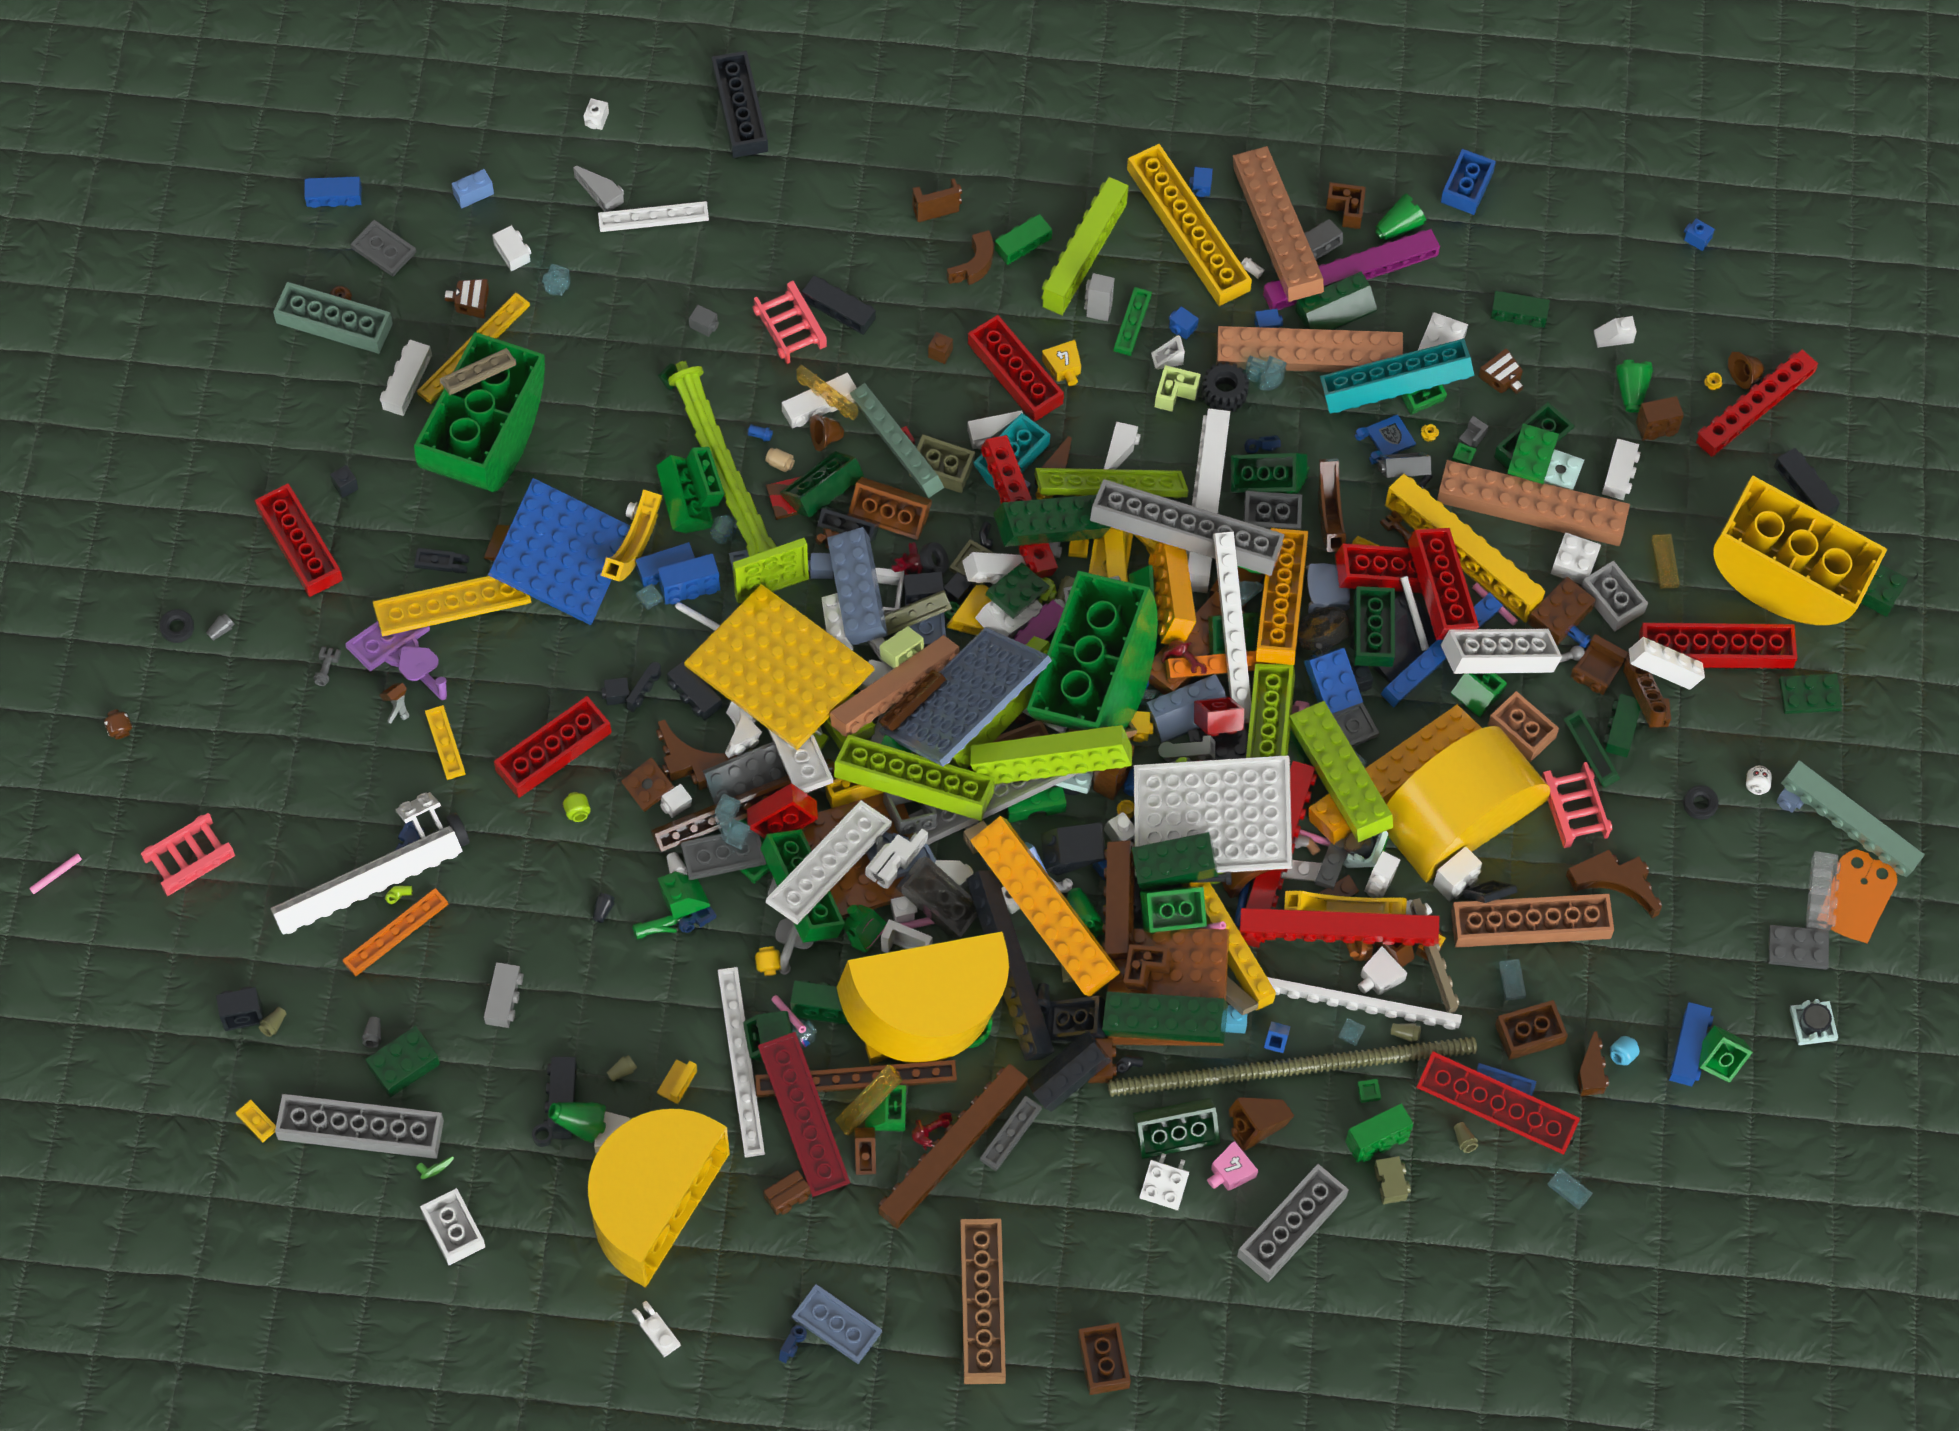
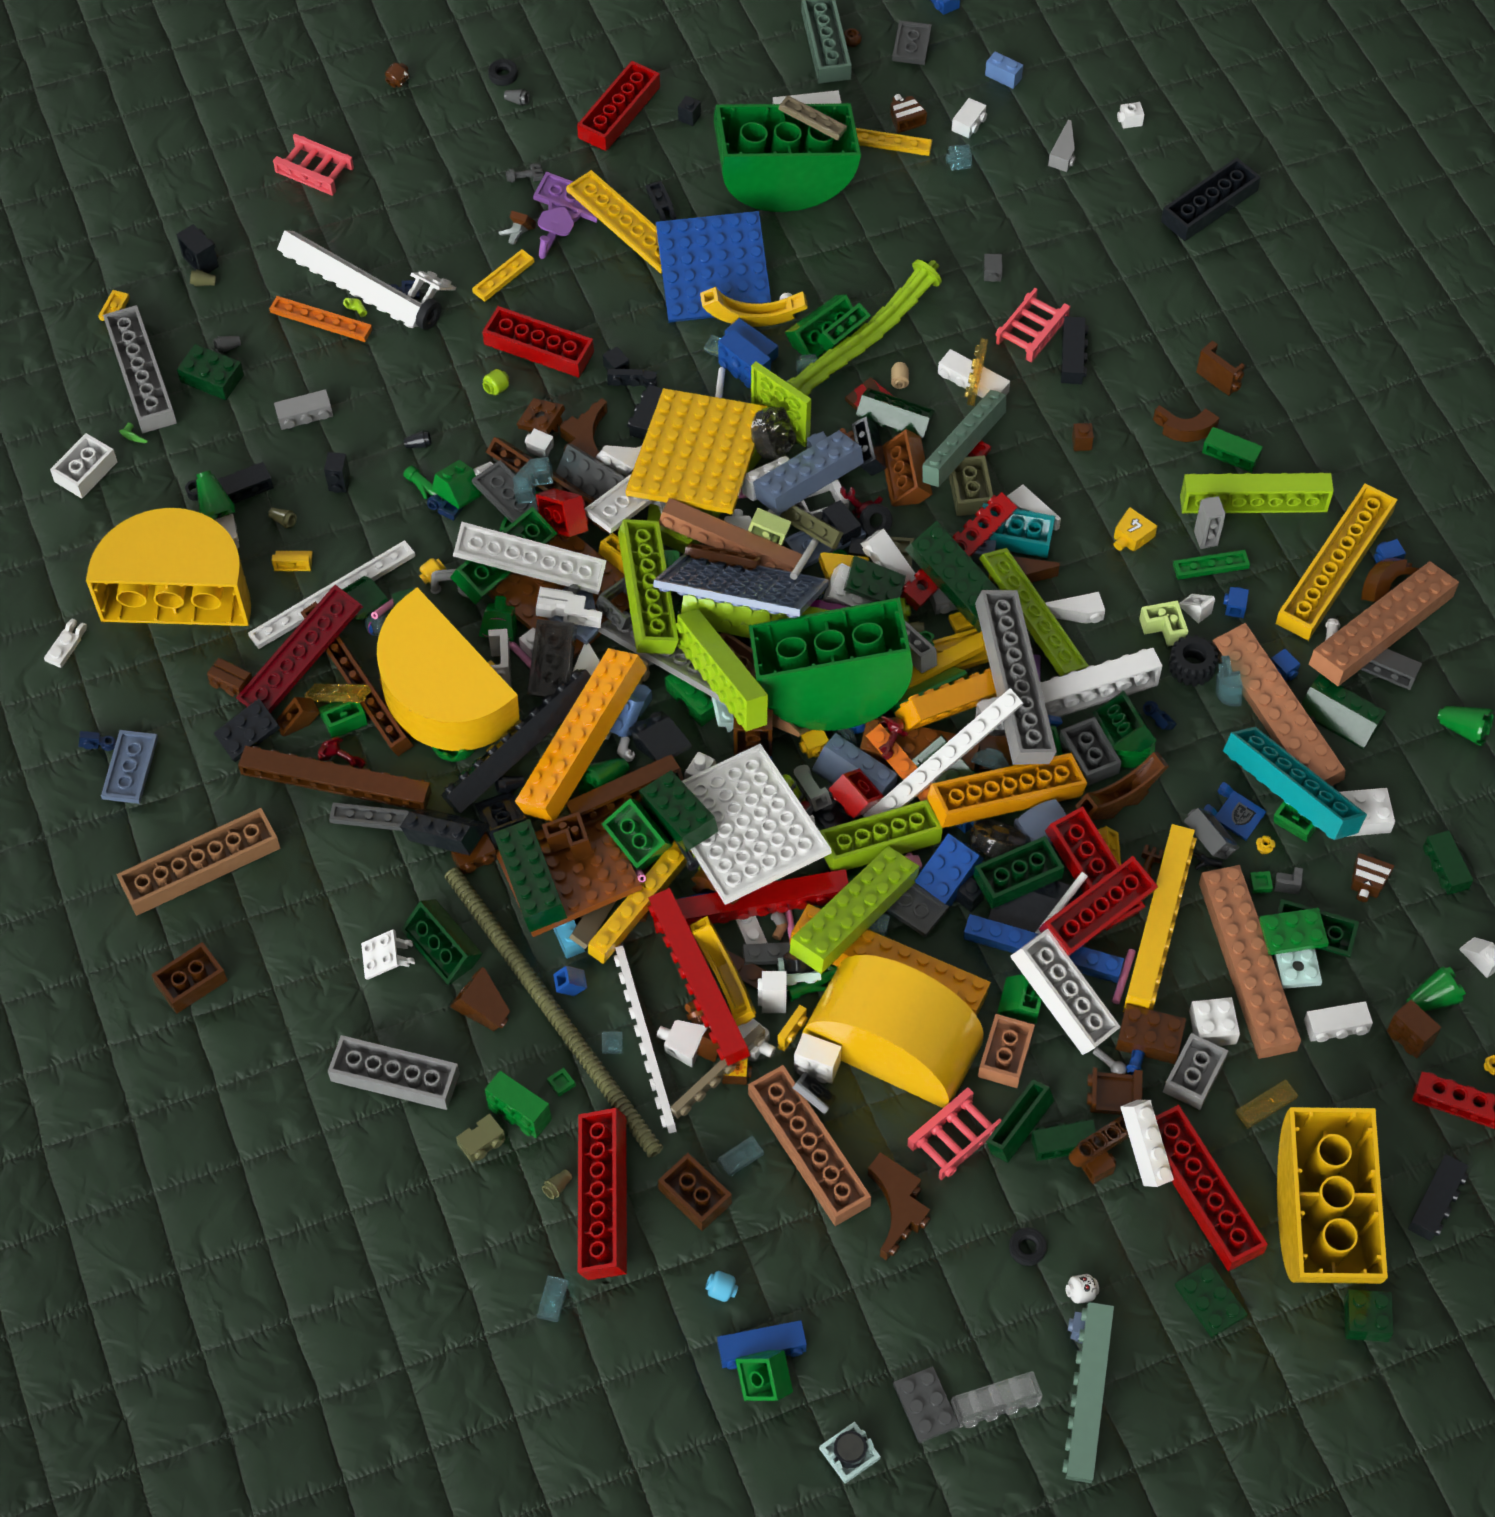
camera: 65 degrees right, 5 degrees down
bright pink bar [29,853,82,894] -> none
white plate [598,201,709,232] -> none
blue pin [748,424,773,442] -> none
reddish brown piece [810,414,844,451] -> none
red brick [968,315,1064,422] -> none
black arm [1116,1055,1144,1073] -> none
bright pink torso [1207,1141,1258,1191] -> none
magenta brick [1263,229,1440,310] -> none
reddish brown brick [1326,182,1366,229] -> none
olive cone [1391,1023,1421,1043] -> none
blue plate [1477,1063,1537,1096] -> none
reddish brown slope [1577,1031,1609,1096] -> none
orange piece [1816,849,1897,944] -> none
none -> black plate [214,699,281,762]
none -> black brick [324,452,350,493]
none -> clear smoke piece [751,407,797,460]
none -> yellow plate [778,1005,808,1052]
none -> white bar [790,538,819,580]
none -> reddish brown arch [1361,558,1420,602]

